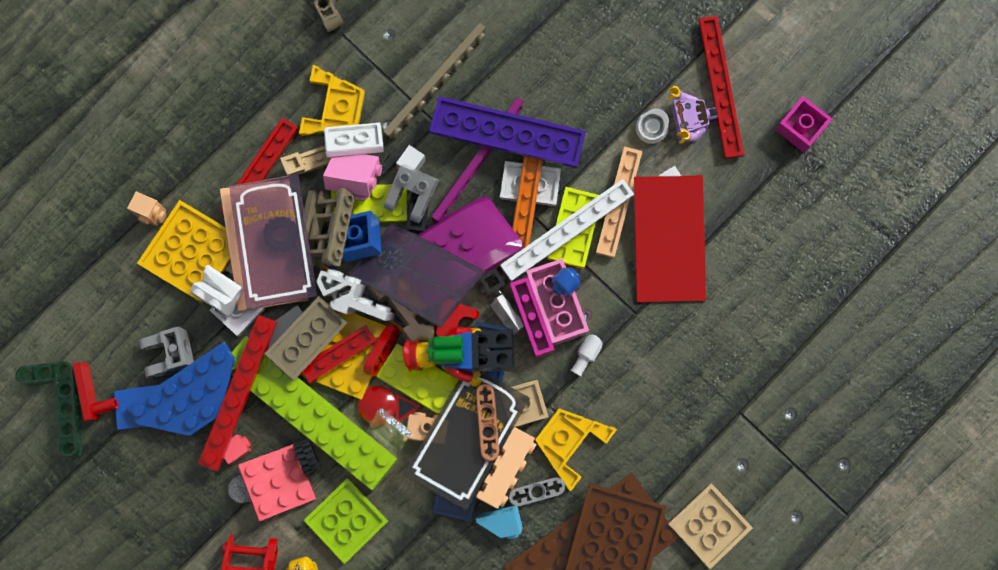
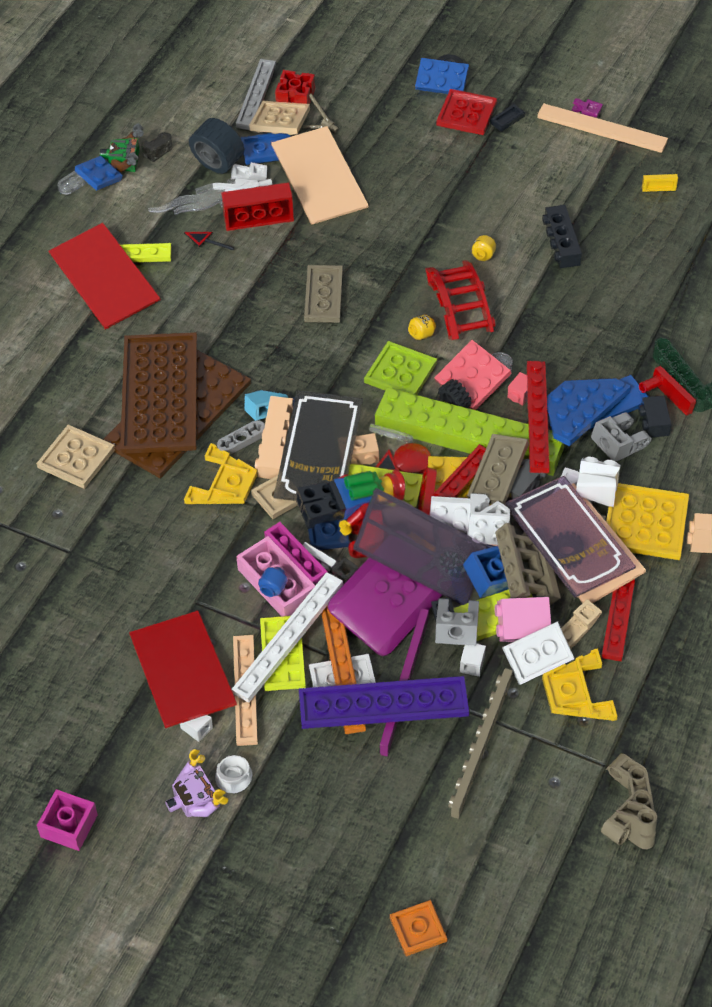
camera: 165 degrees right, 25 degrees down
nougat beam [476,384,499,462] -> none
white arm [571,335,603,376] -> none
red plate [698,16,744,159] -> none
none -> black brick [638,396,671,438]

